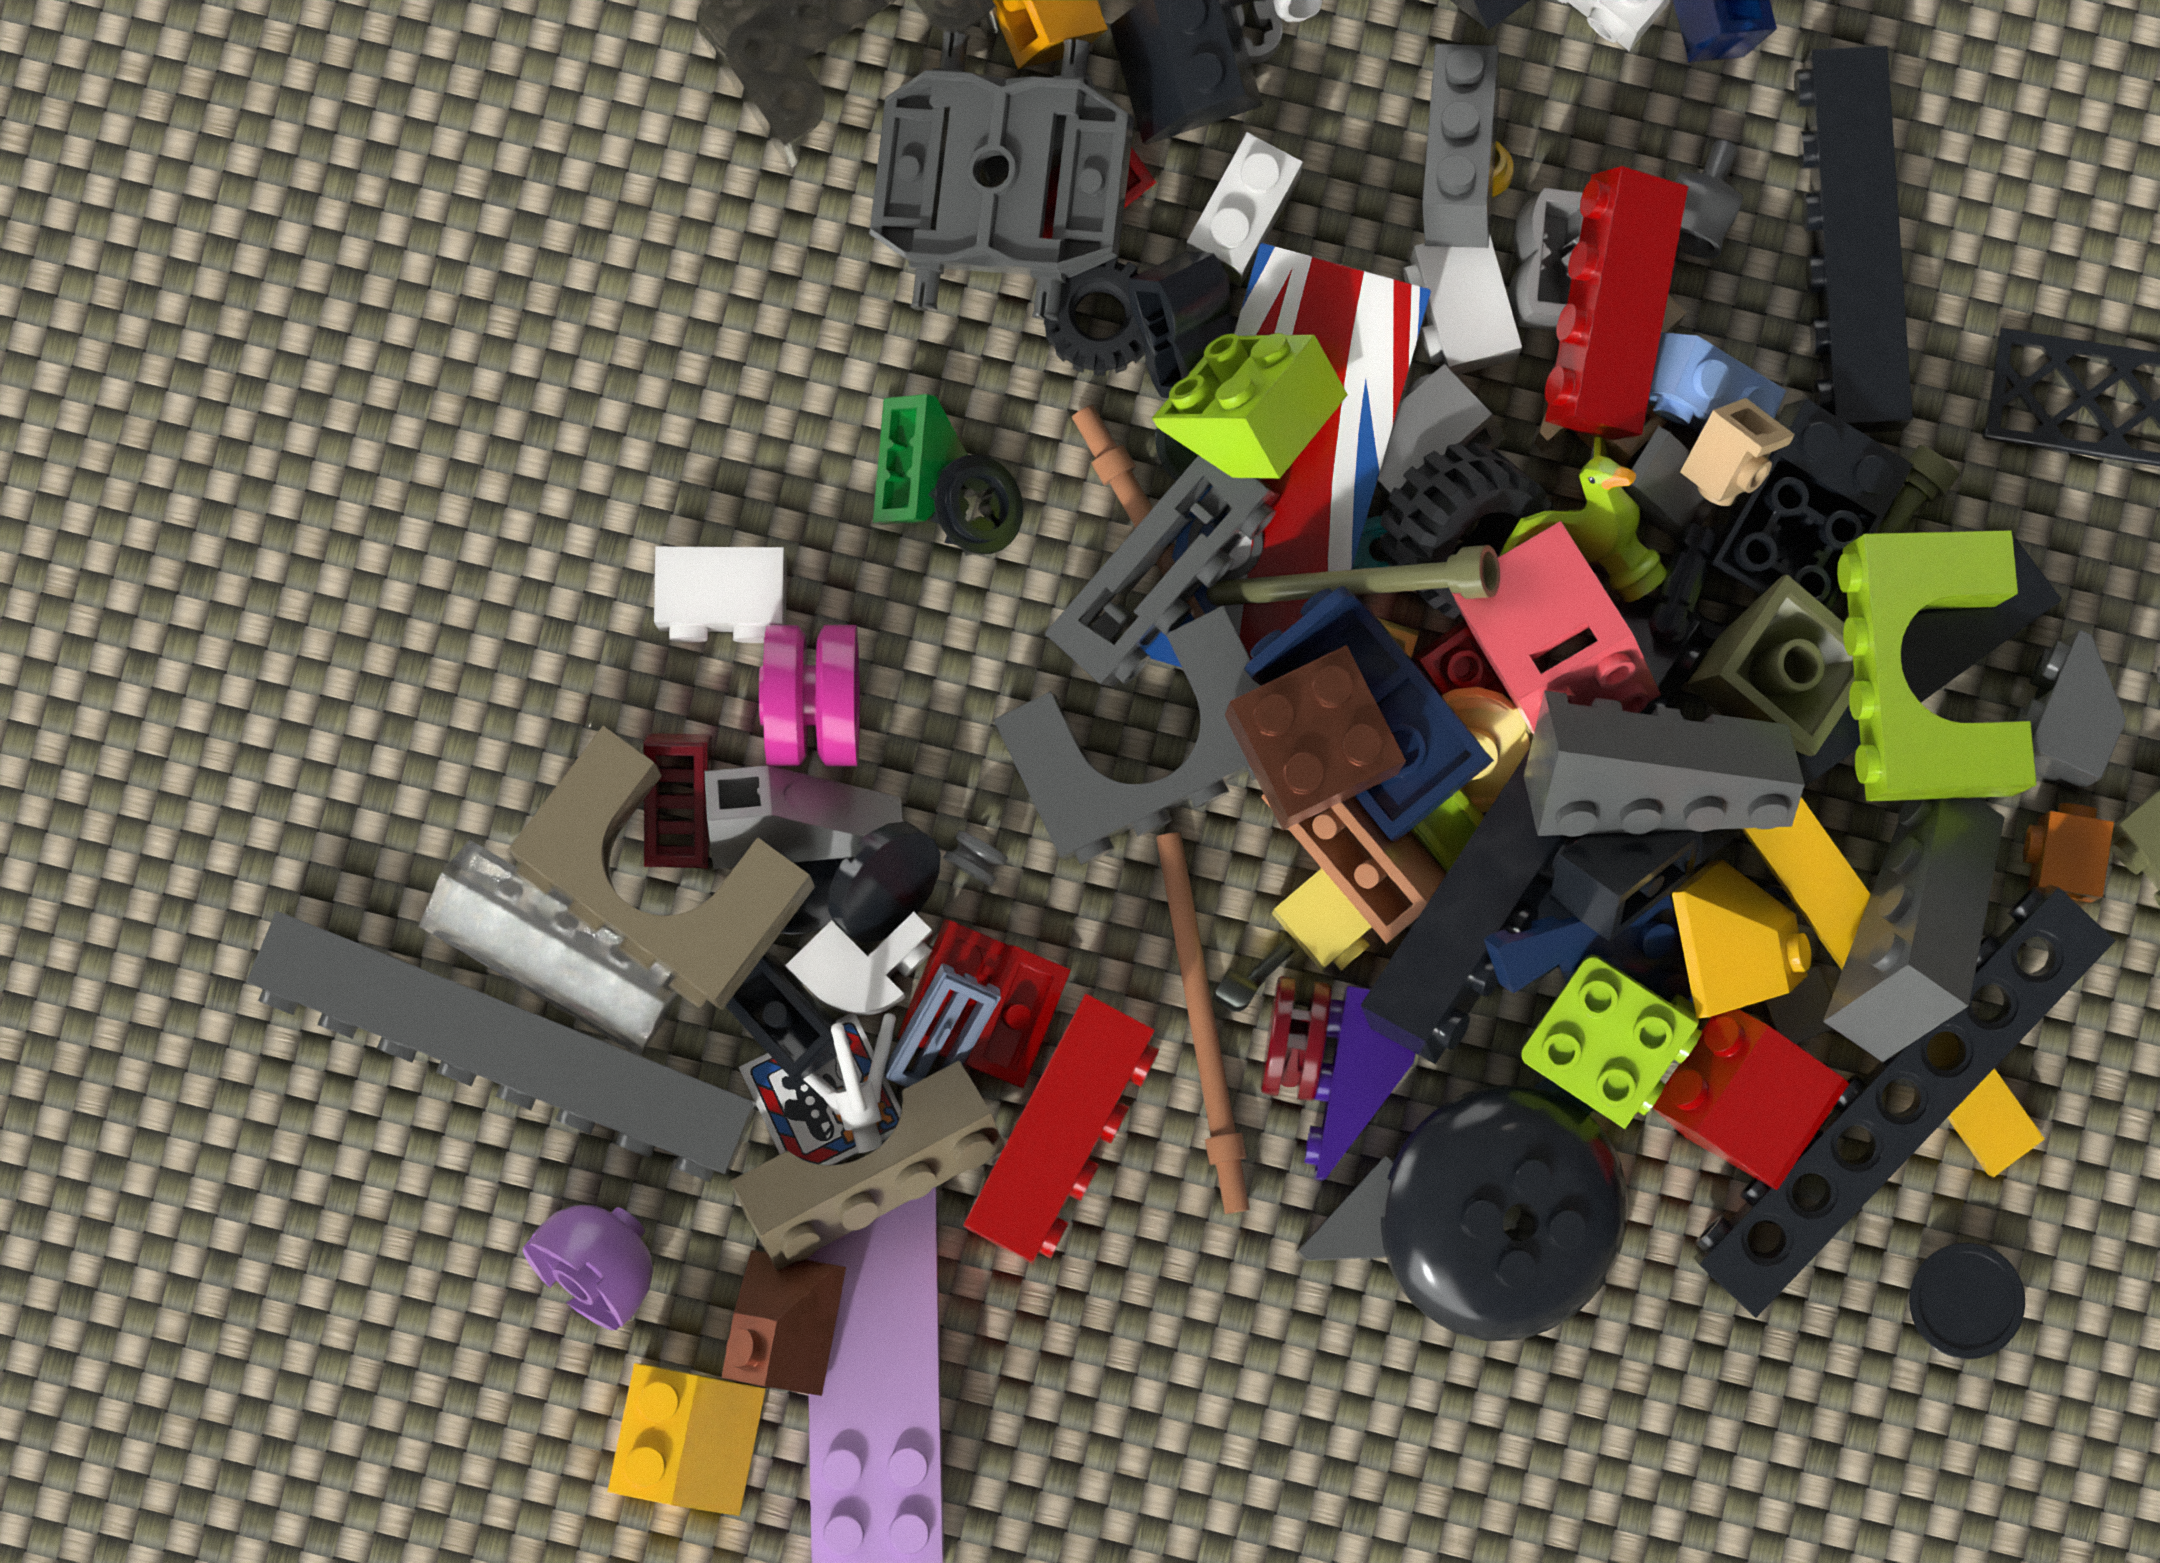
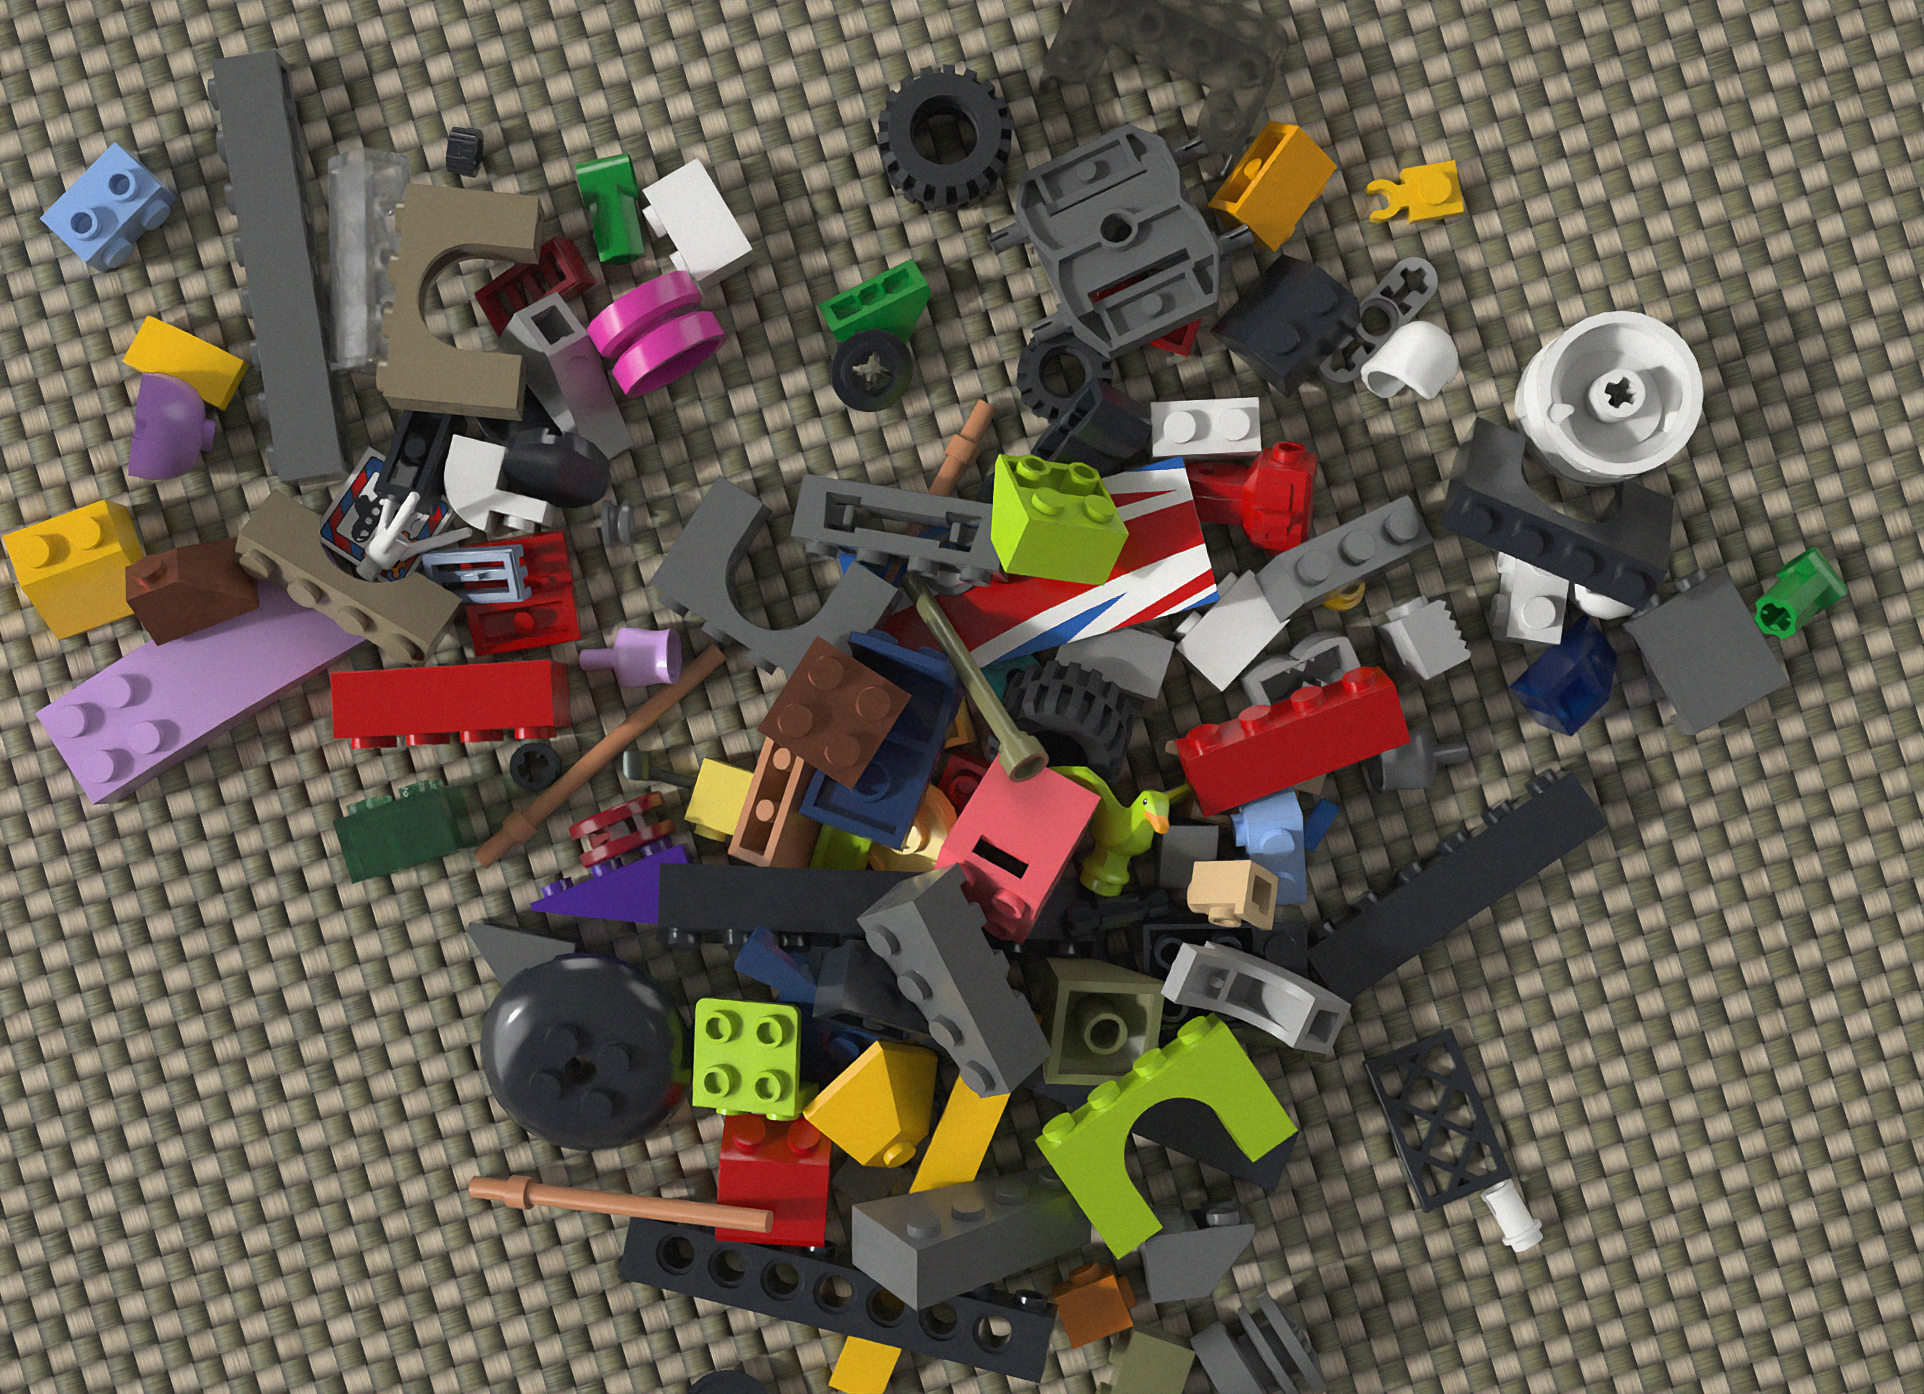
camera: 60 degrees right, 5 degrees up
none -> light blue brick [40,142,178,273]
none -> yellow slope [122,315,250,411]
none -> clear green brick [333,779,479,884]
none -> black axle [446,126,484,178]
none -> nougat bar [469,1175,774,1233]
none -> black bush [509,743,561,790]
none -> green piece [576,153,647,266]
none -> lavender piece [579,628,682,688]
none -> black tyre [877,64,1012,213]
none -> light grey arch [1161,941,1351,1054]
none -> red piece [1184,441,1317,557]
none -> blue tile [1303,798,1340,853]
none -> light grey brick [1377,594,1472,684]

